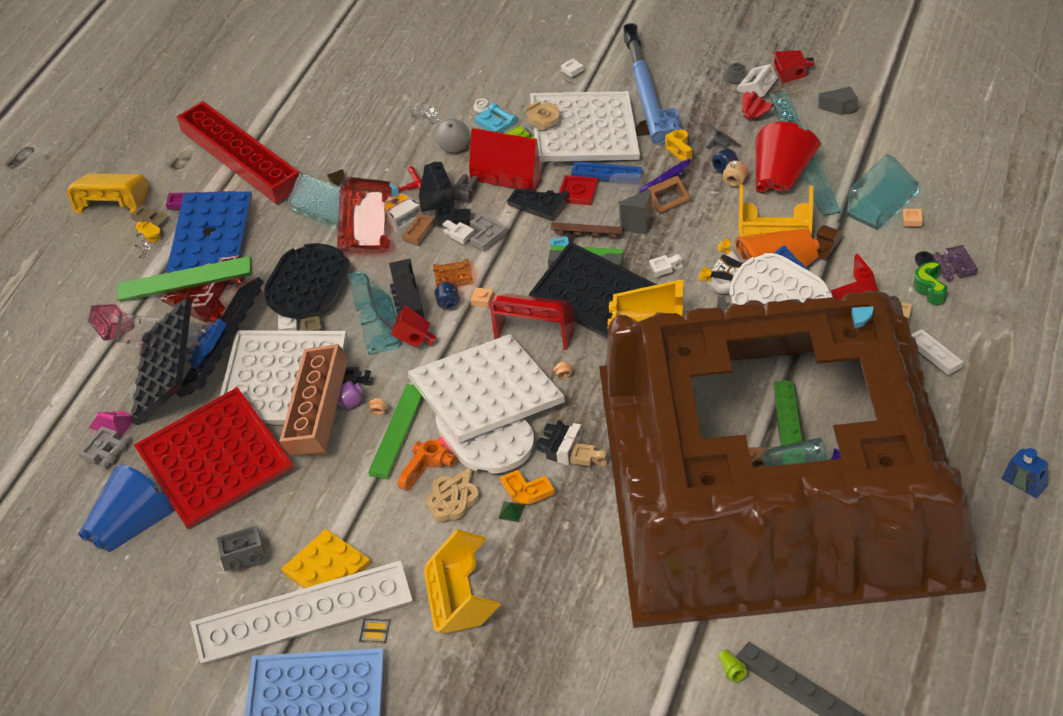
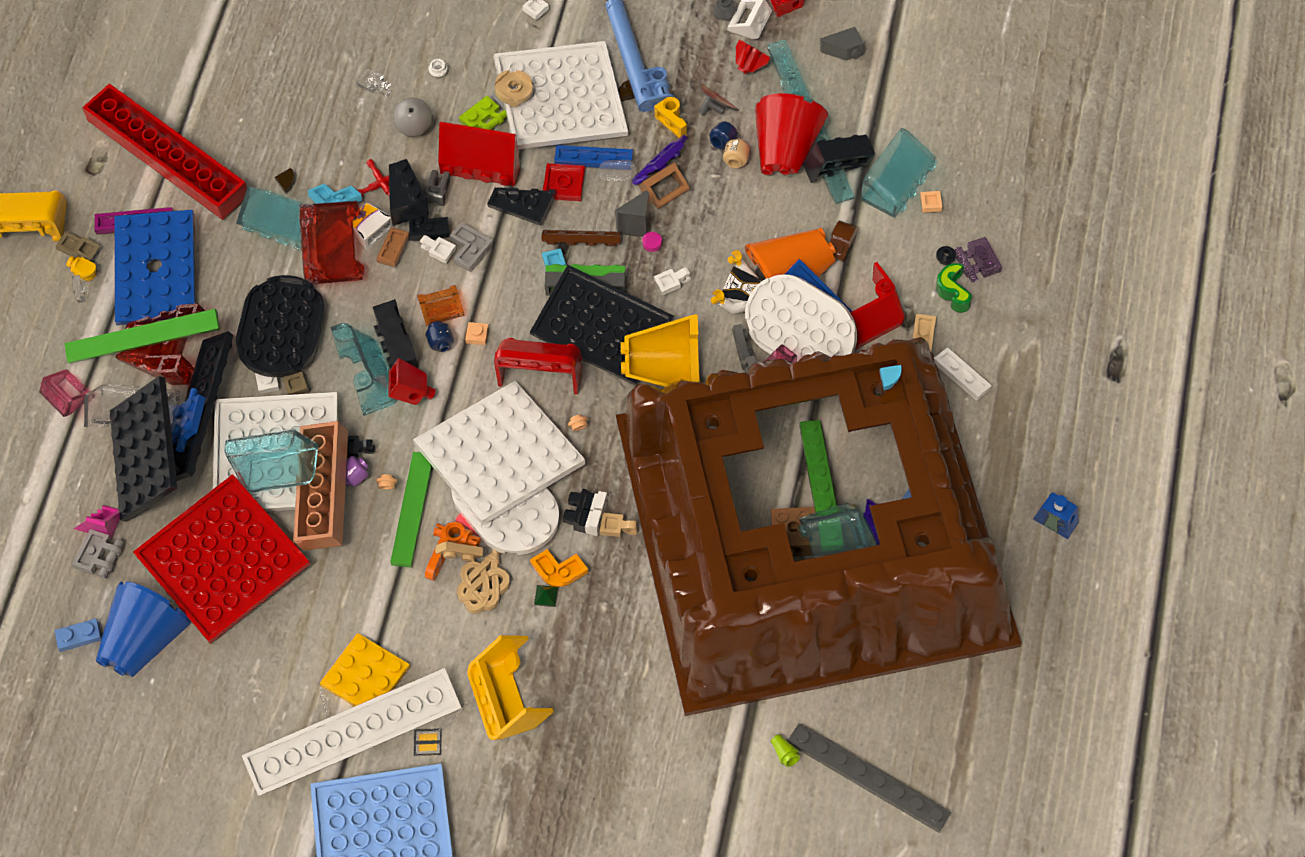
camera: 10 degrees left, 15 degrees up
dark grey plate [217,526,266,571] -> none
medium azure plate [474,103,518,133] -> none
yellow windscreen [739,185,813,236] -> none
none -> medium blue plate [54,619,102,652]
none -> clear light blue windscreen [224,430,318,492]
none -> tan plate [435,541,483,562]
none -> dark pink tile [642,232,662,252]
none -> black wedge [803,134,875,183]

